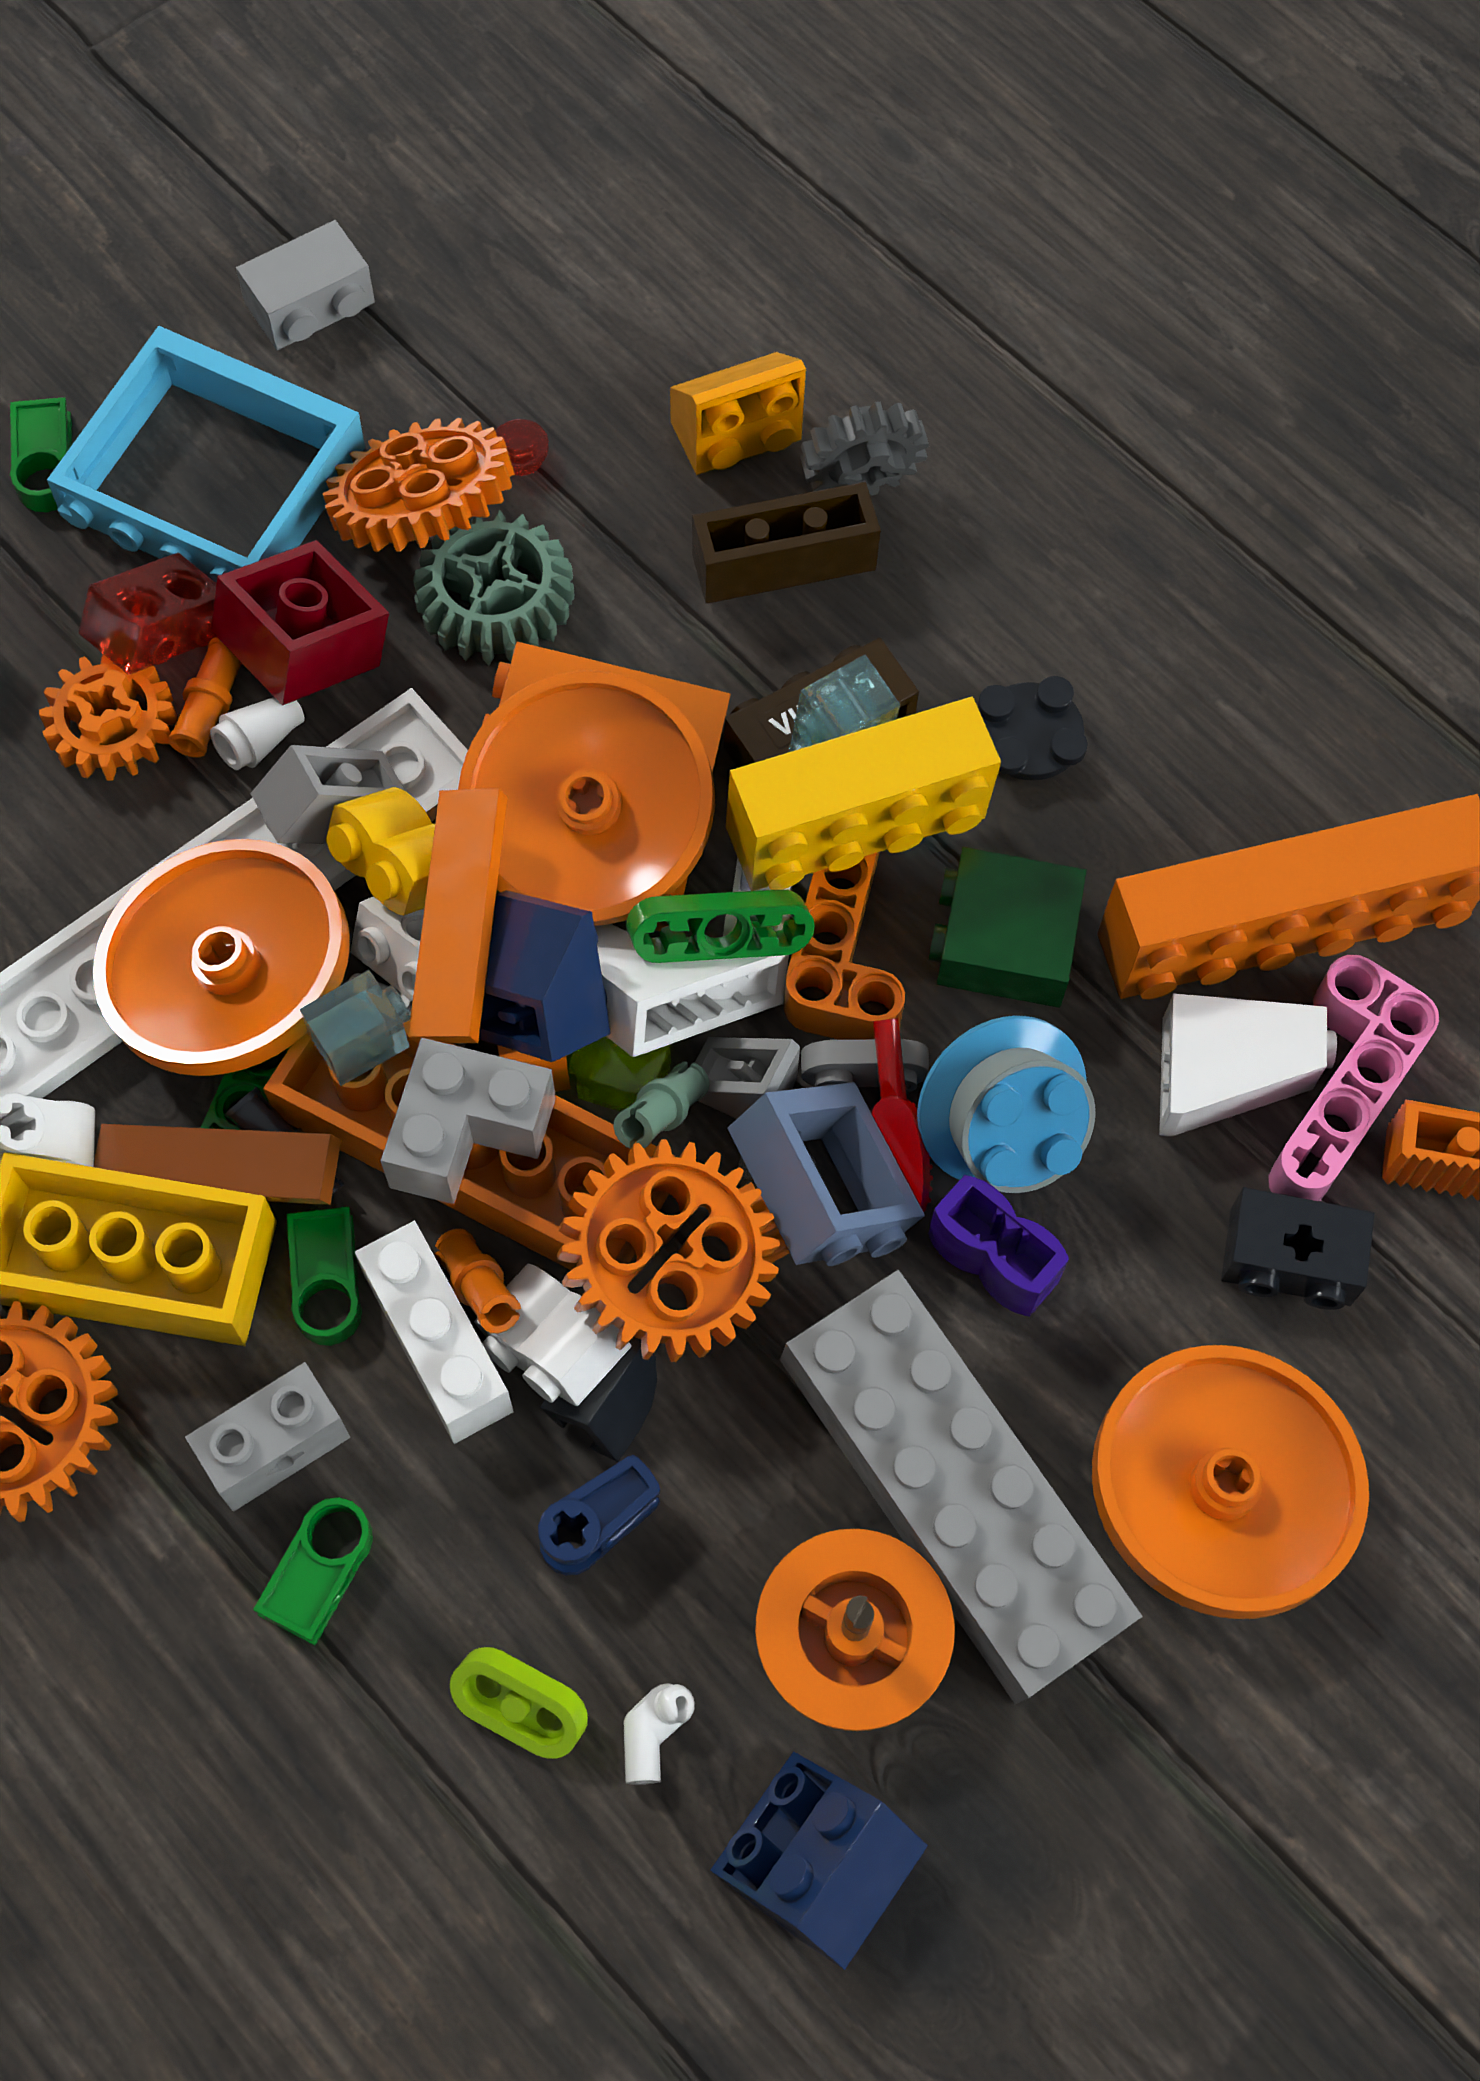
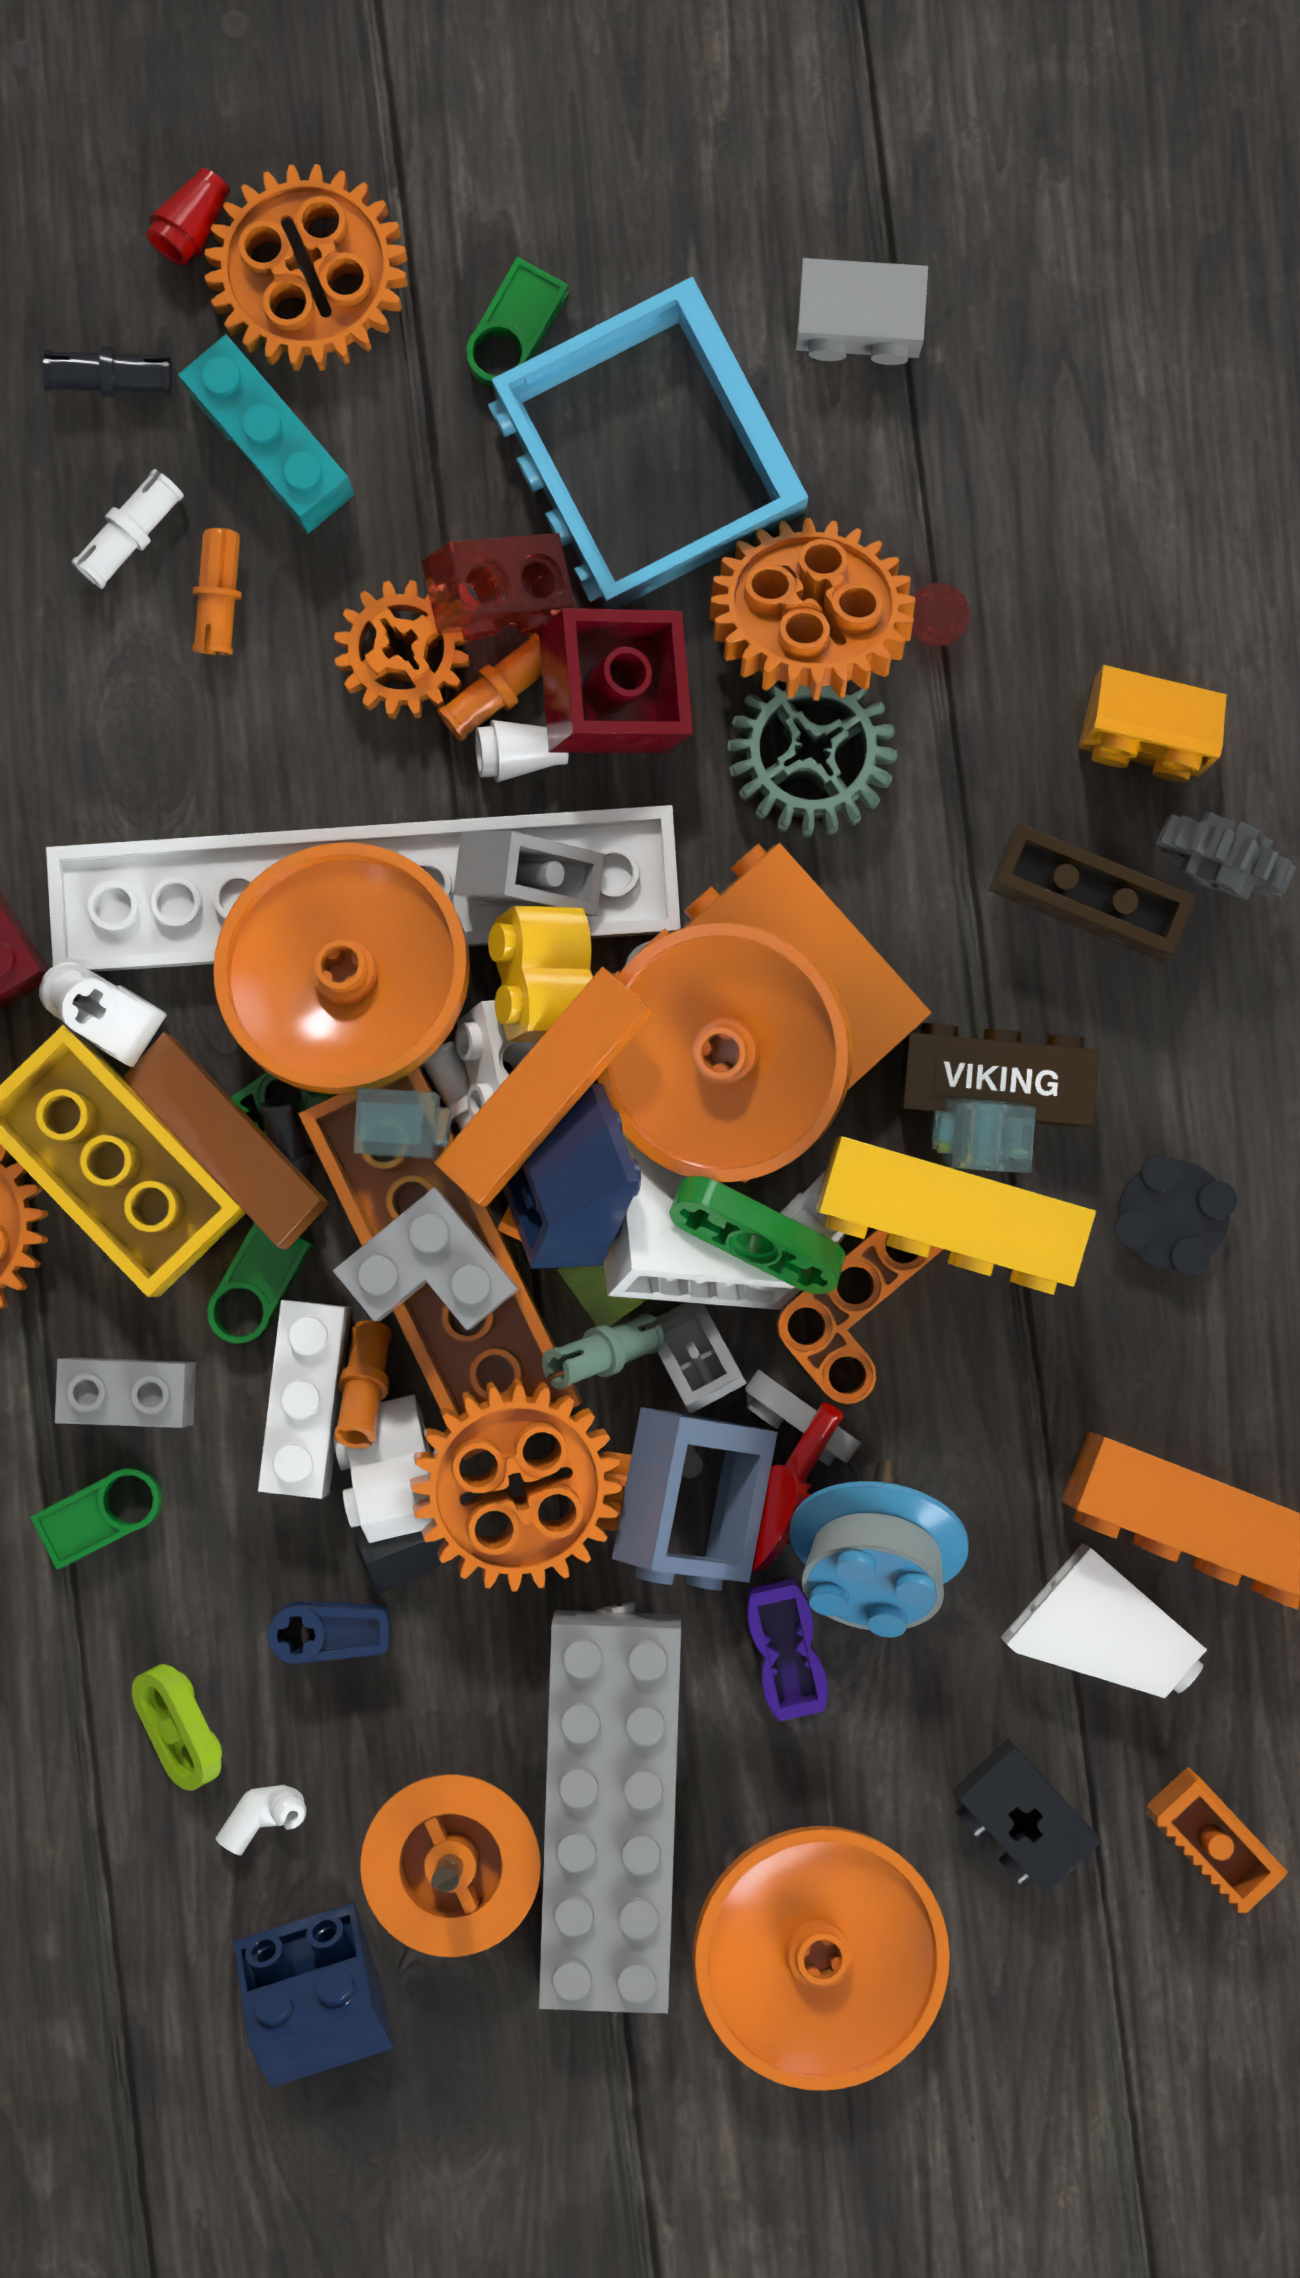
camera: 45 degrees right, 20 degrees up
dark green brick [928,847,1087,1008] -> none
bright pink beam [1269,955,1439,1201] -> none

